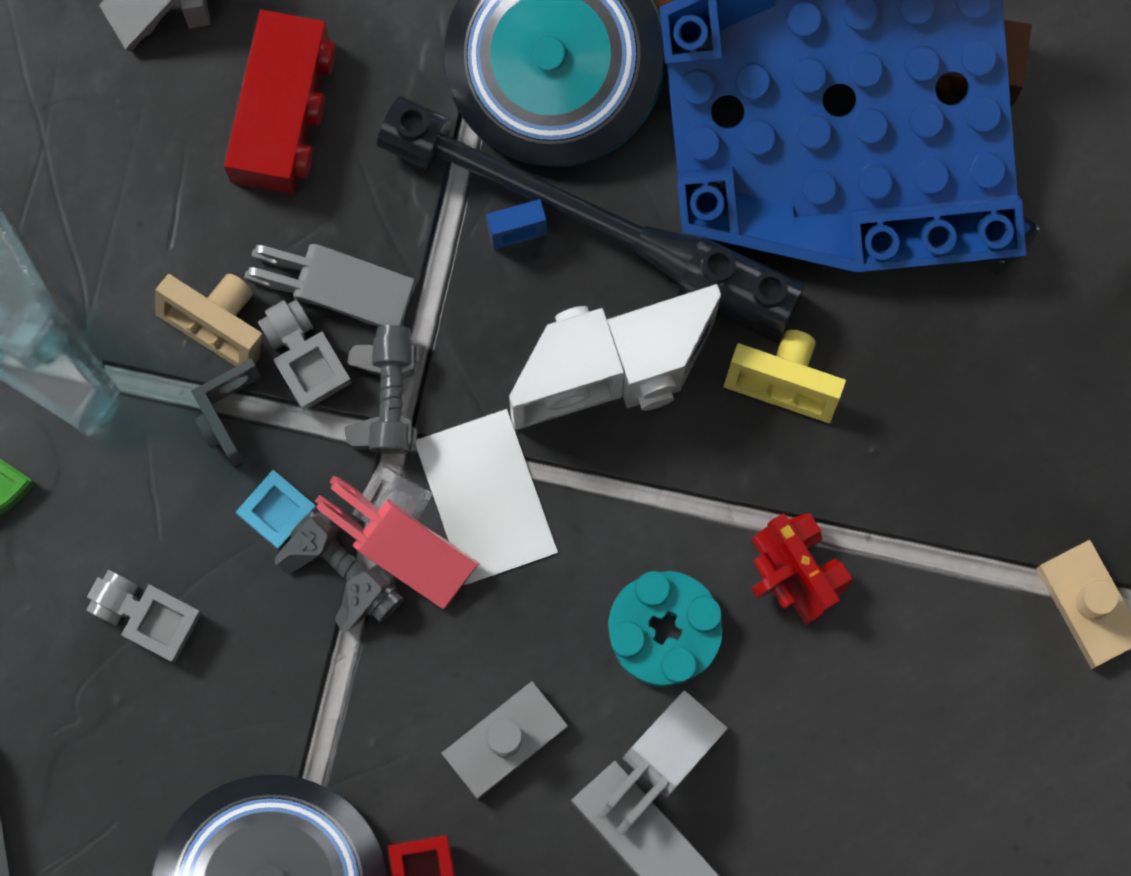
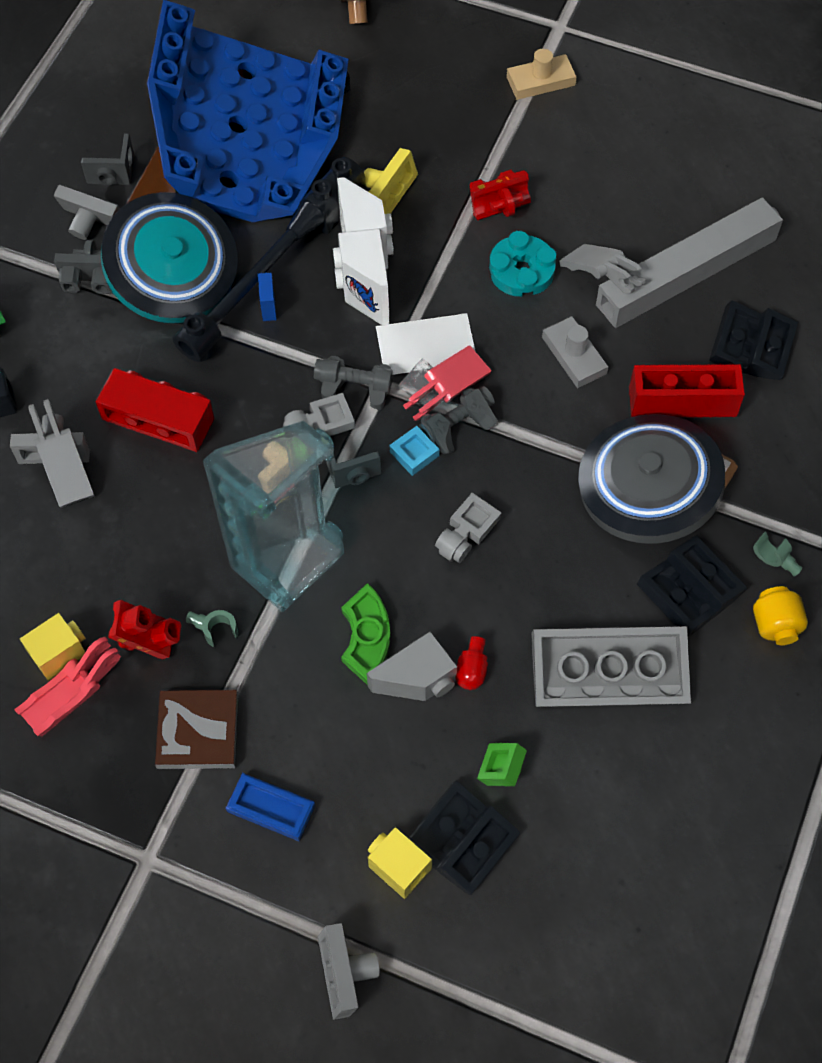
camera: 80 degrees left, 15 degrees down
light grey arm [244,244,417,327] -> none

